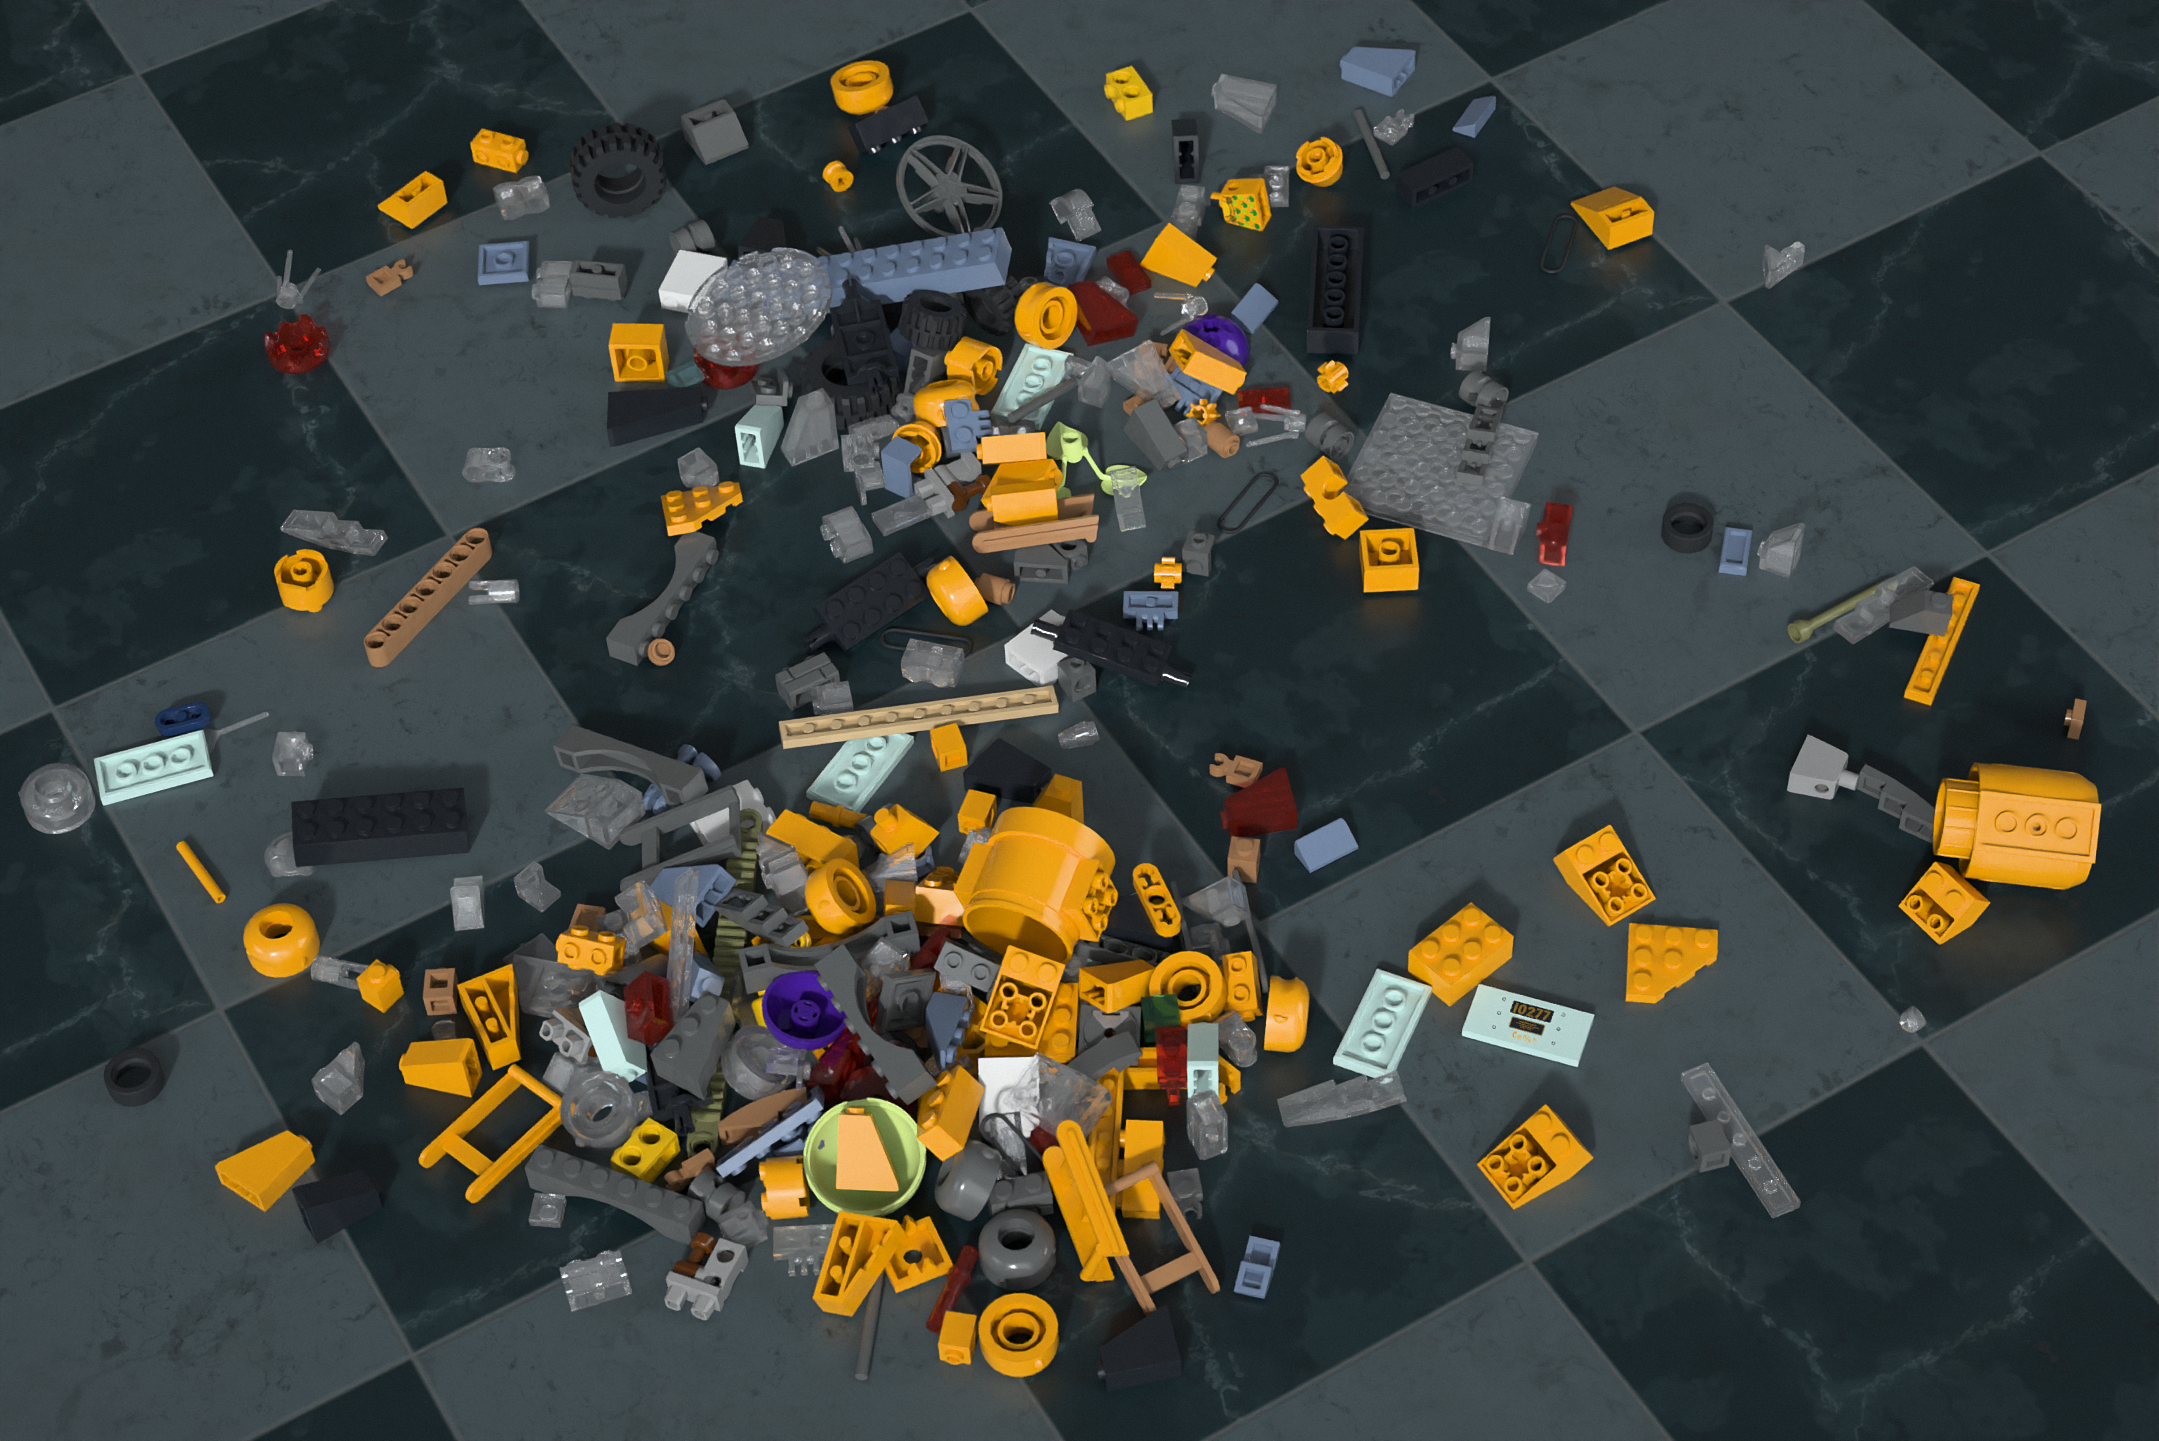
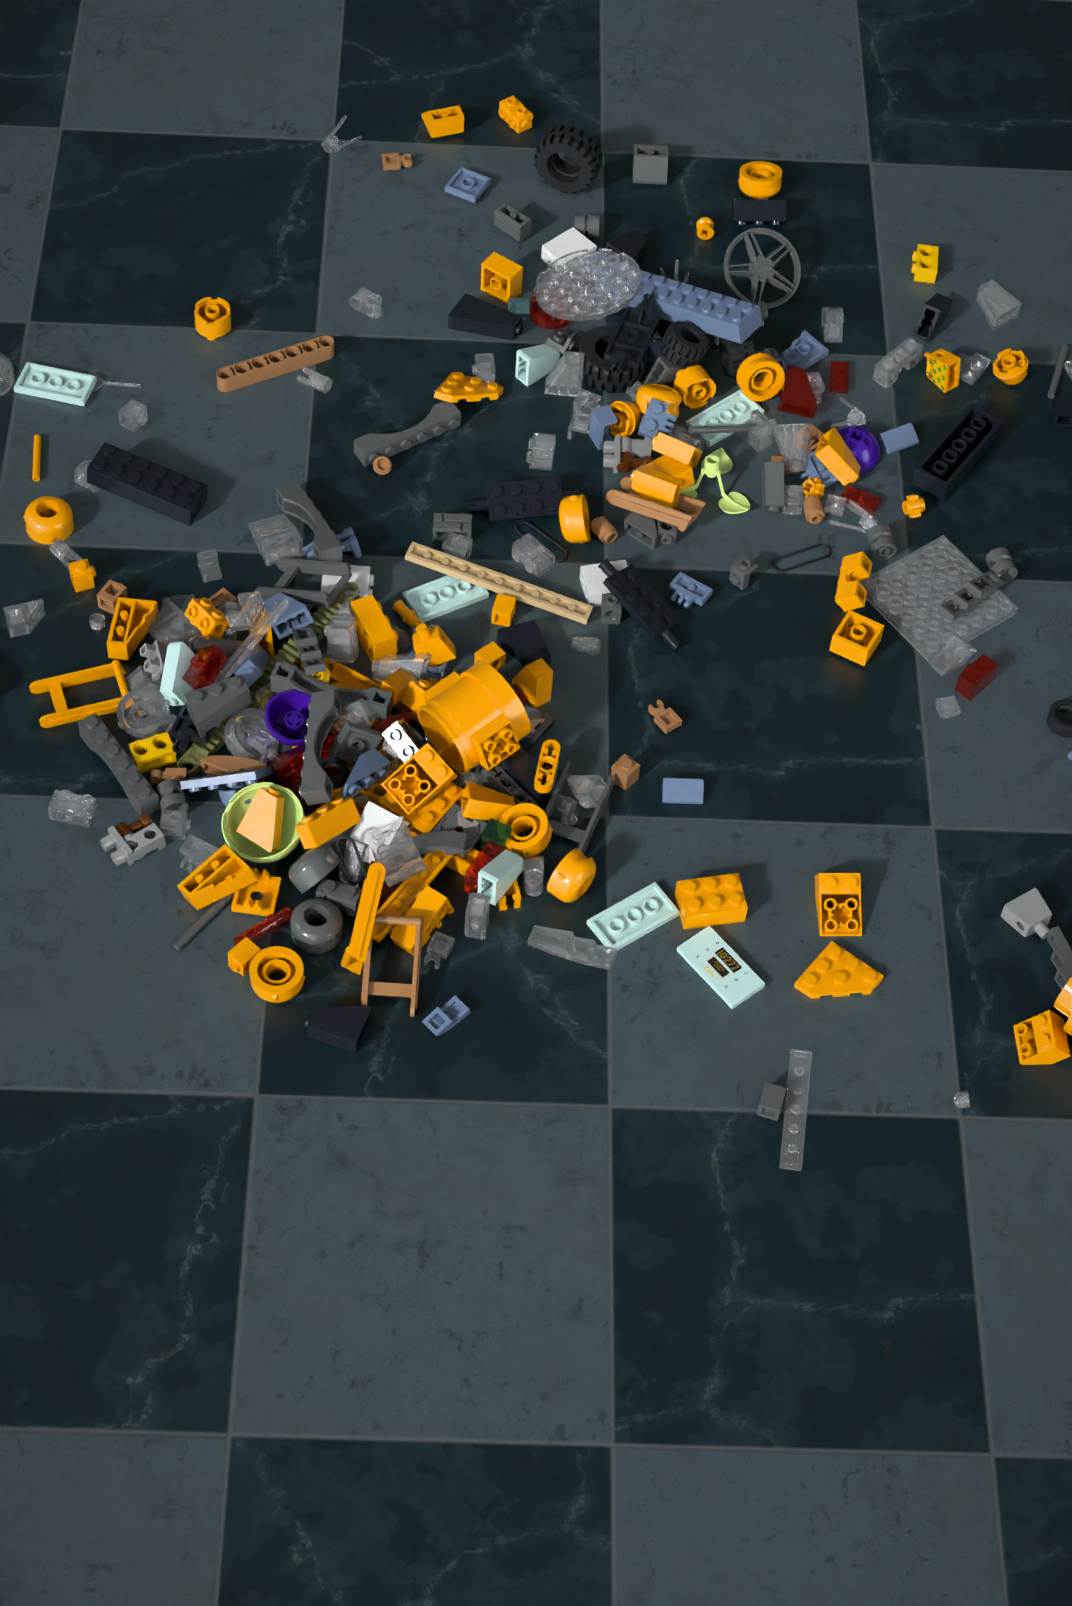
camera: 25 degrees right, 5 degrees up
dark blue plate [154,702,212,736] -> none
clear red plate [264,314,331,375] -> none
clear slope [280,510,388,556] -> none
light orange slope [399,1038,483,1097] -> none
clear slope [450,876,484,931] -> none
clear brick [493,176,550,220] -> none
clear plate [529,1193,567,1228] -> none
clear brick [532,261,574,308] -> none
light orange brick [759,1155,810,1220] -> none
light orange piece [804,858,876,935] -> none
clear hinge [848,414,900,447] -> none
clear plate [871,494,931,536] -> none
clear panel [1109,466,1146,532] -> none
light orange slope [1140,223,1217,287] -> none
light orange gear [1154,557,1182,589] -> none
light orange brick [1219,951,1263,1022] -> none
clear red slope [1220,768,1297,839] -> none
clear slope [1451,317,1490,371] -> none
light orange slope [1477,1104,1594,1209] -> none

